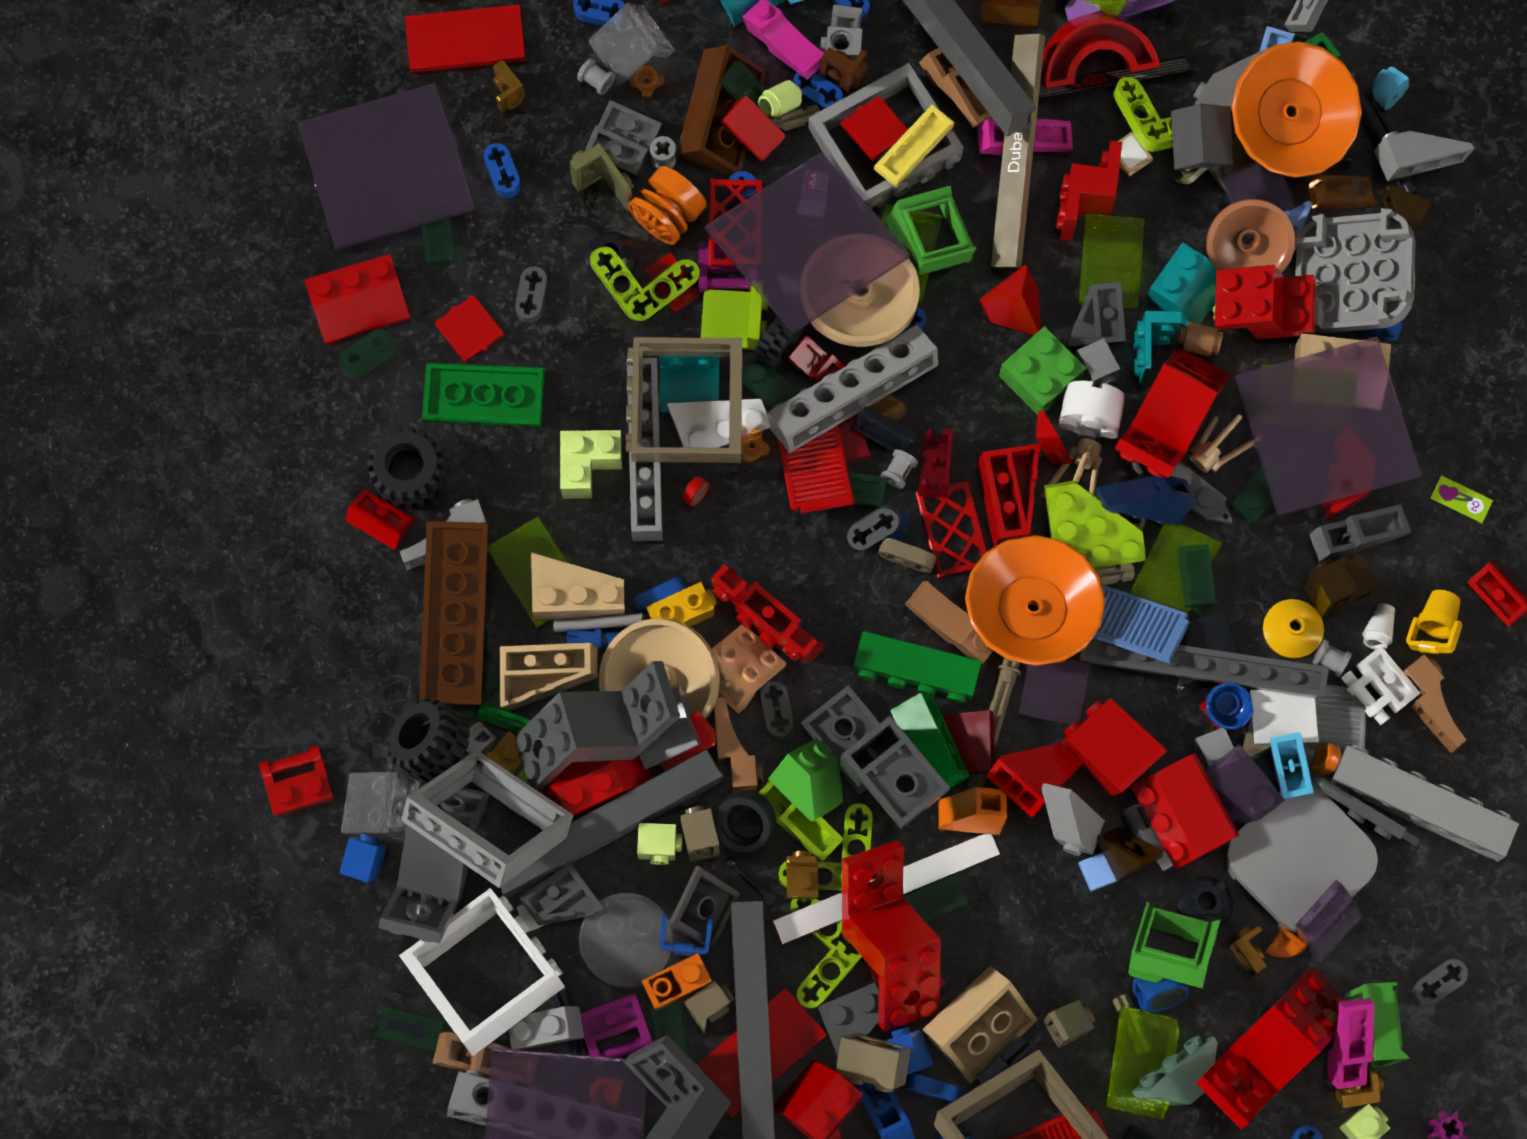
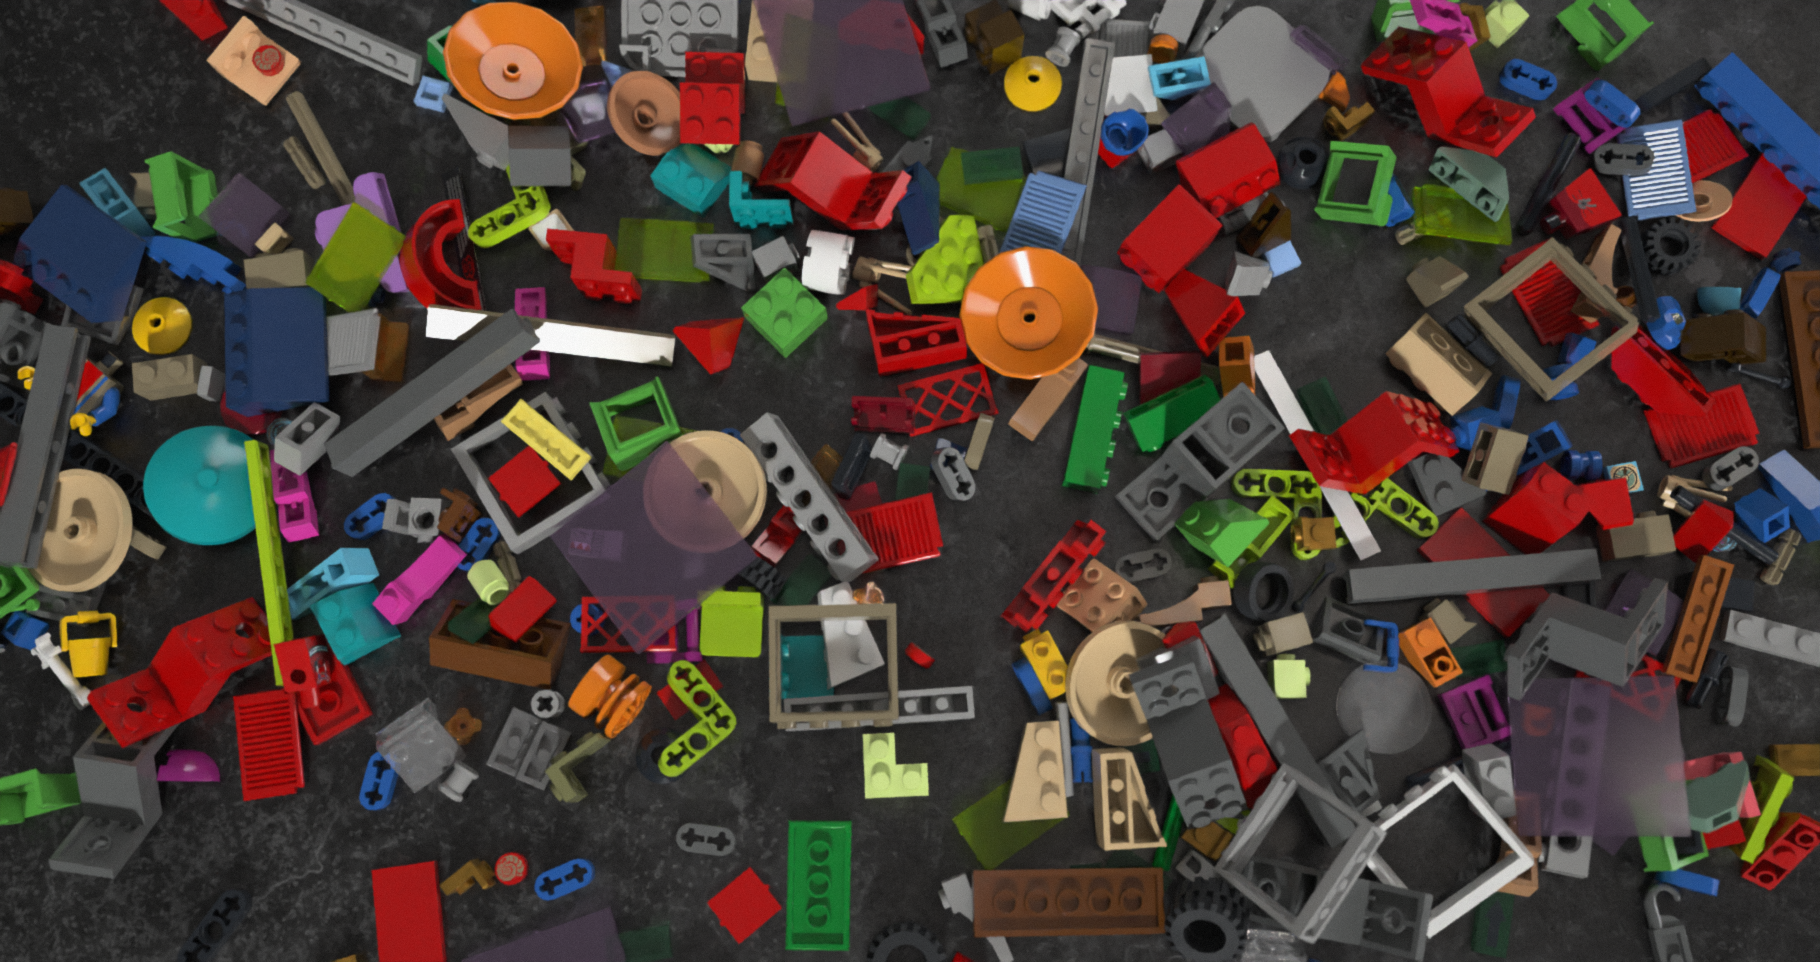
camera: 90 degrees left, 5 degrees up
none -> red tile [495,852,529,885]

